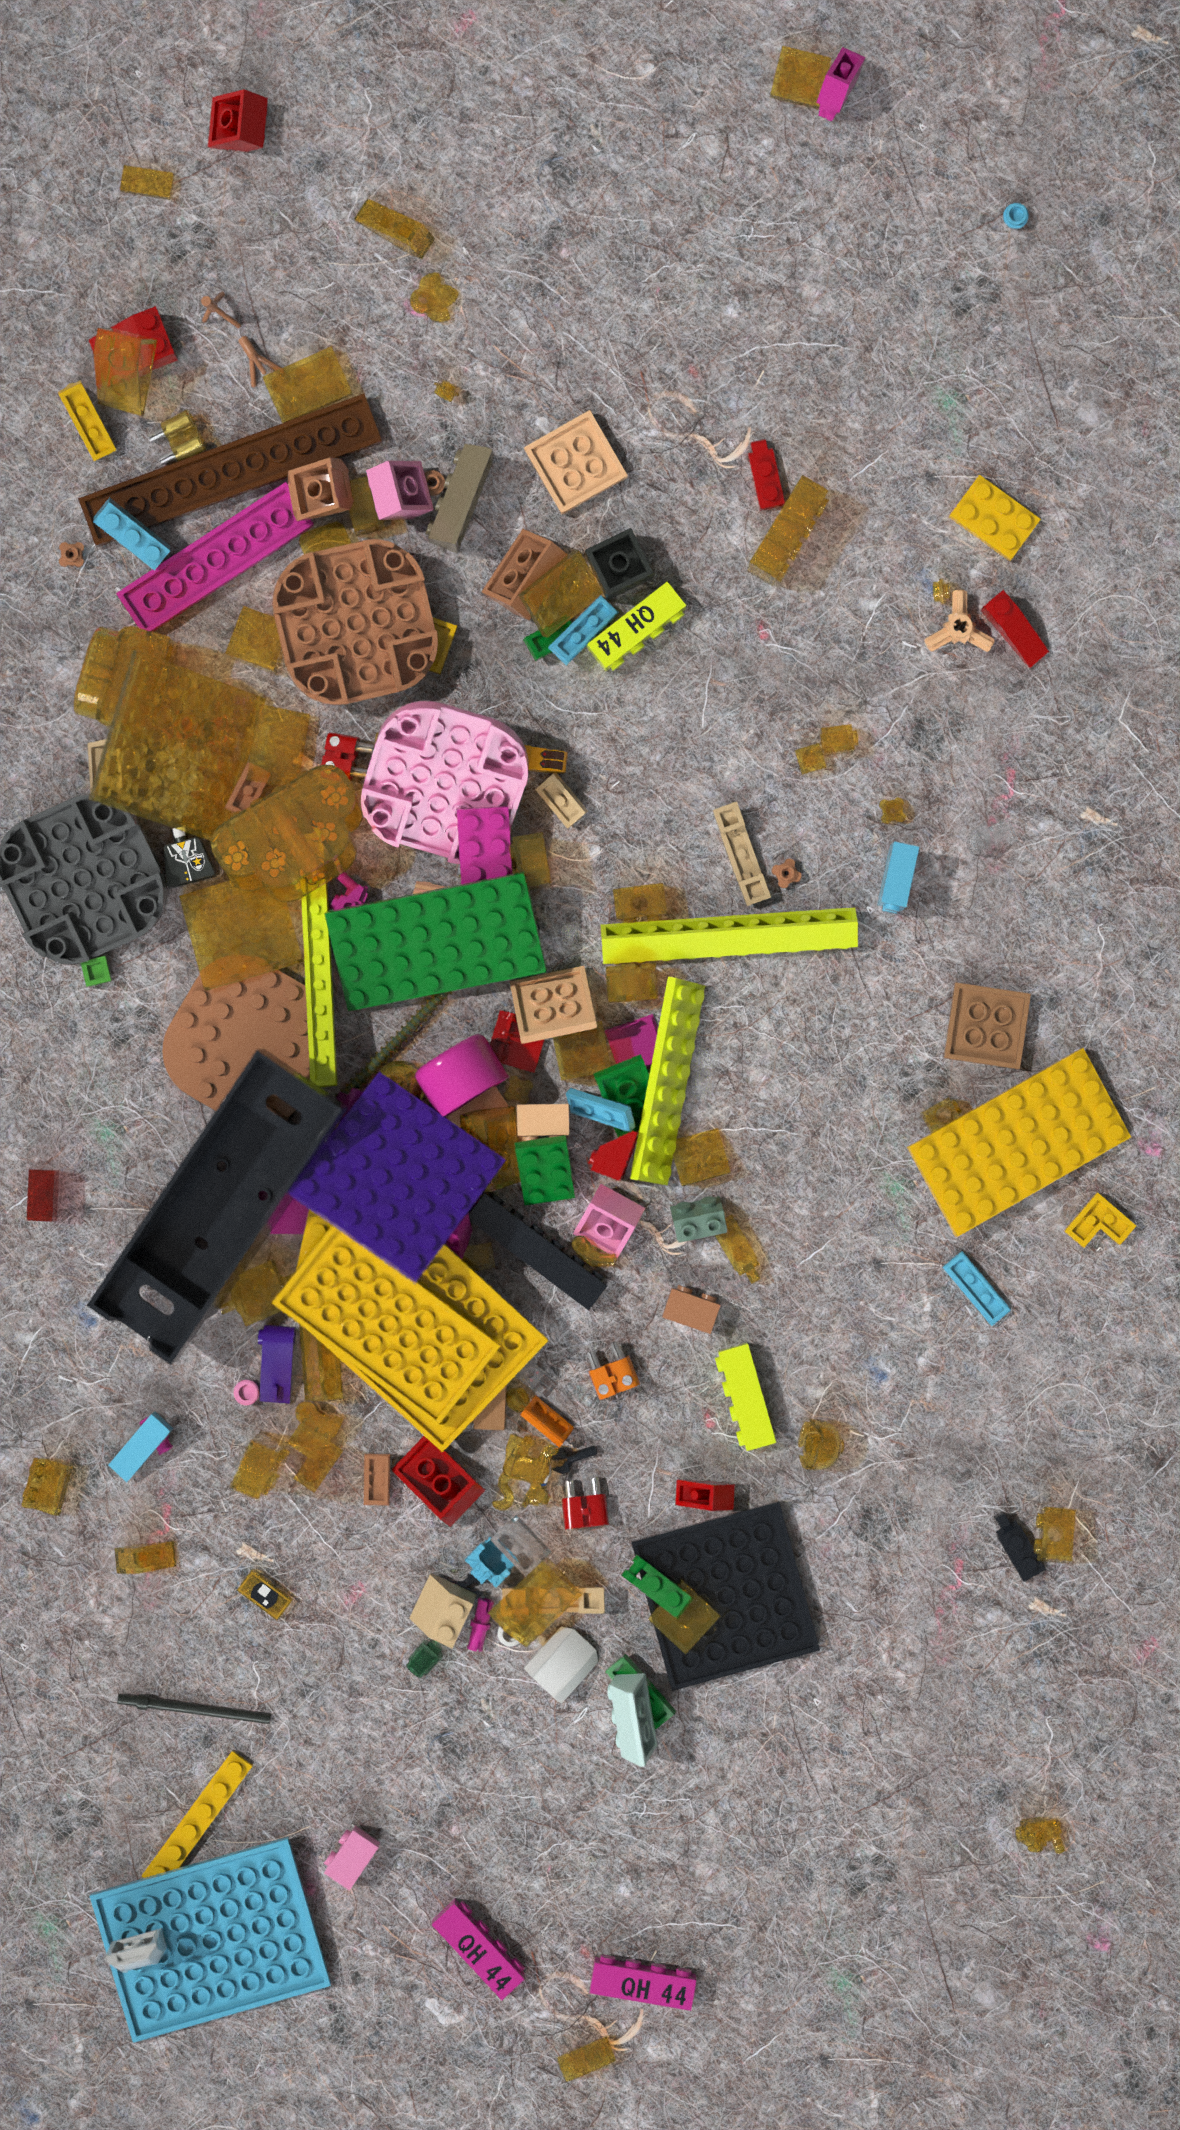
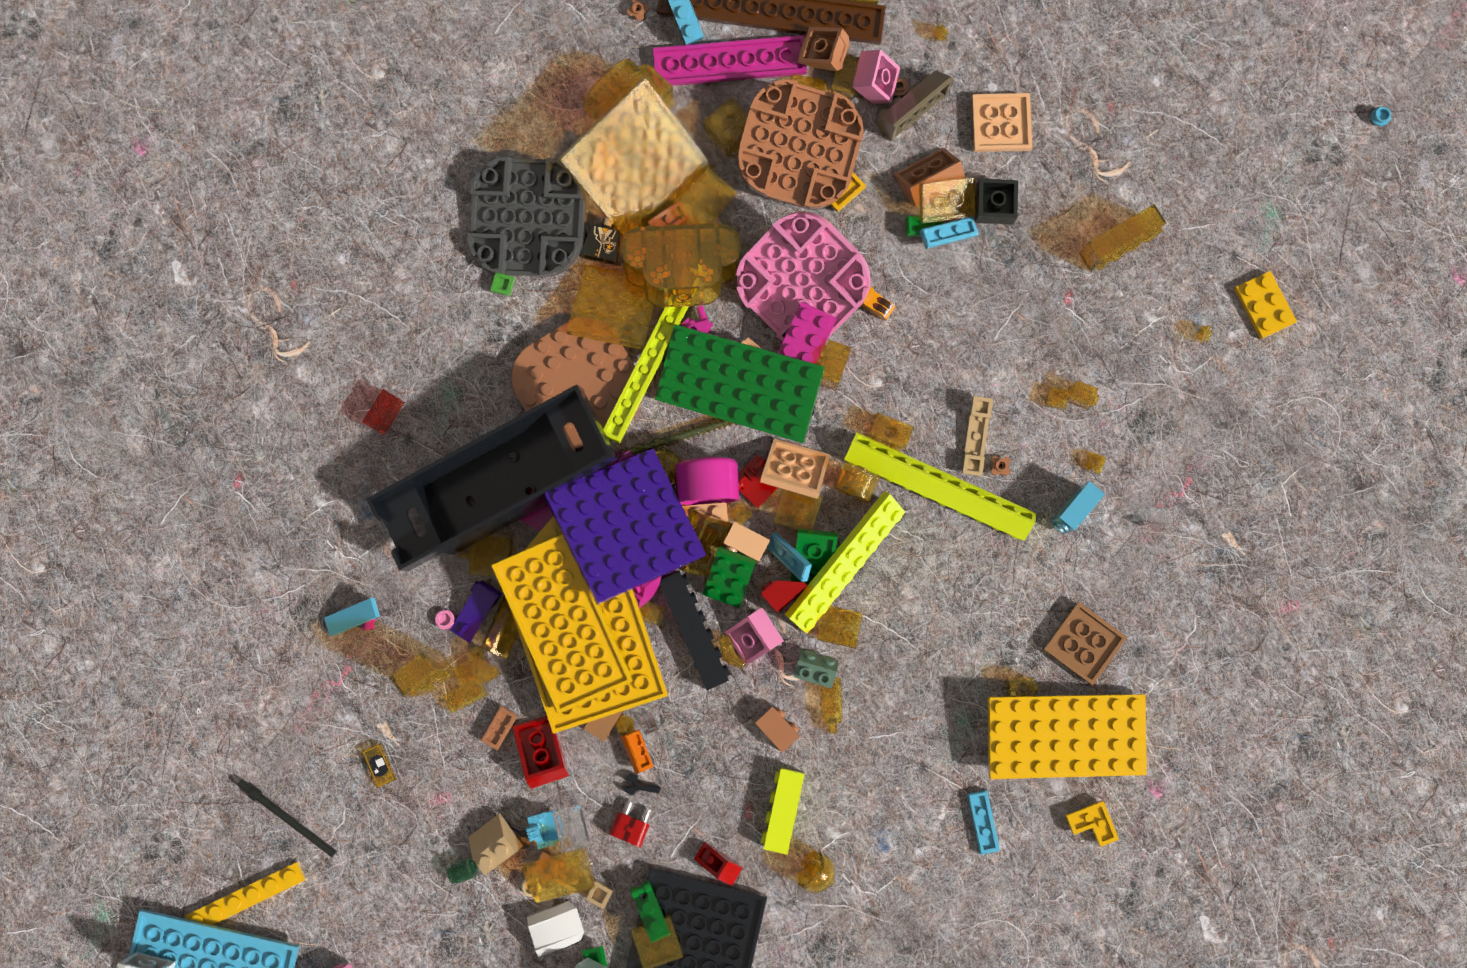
camera: 30 degrees right, 5 degrees down
clear yellow bracket [21,1457,73,1516] -> none
clear yellow slope [114,1541,176,1574] -> none
red piece [320,732,375,781] -> none
dark pink pin [467,1597,494,1652] -> none
clear yellow animal [492,1433,560,1511] -> none
tan plate [535,773,588,829] -> none
neon yellow brick [587,582,686,671] -> none
orange piece [587,1341,640,1400] -> none
dark pink piece [605,1014,658,1070] -> none
red hinge [748,439,785,511] -> none
light nougat bush [924,590,995,652] -> none
red slope [980,590,1049,669] -> none

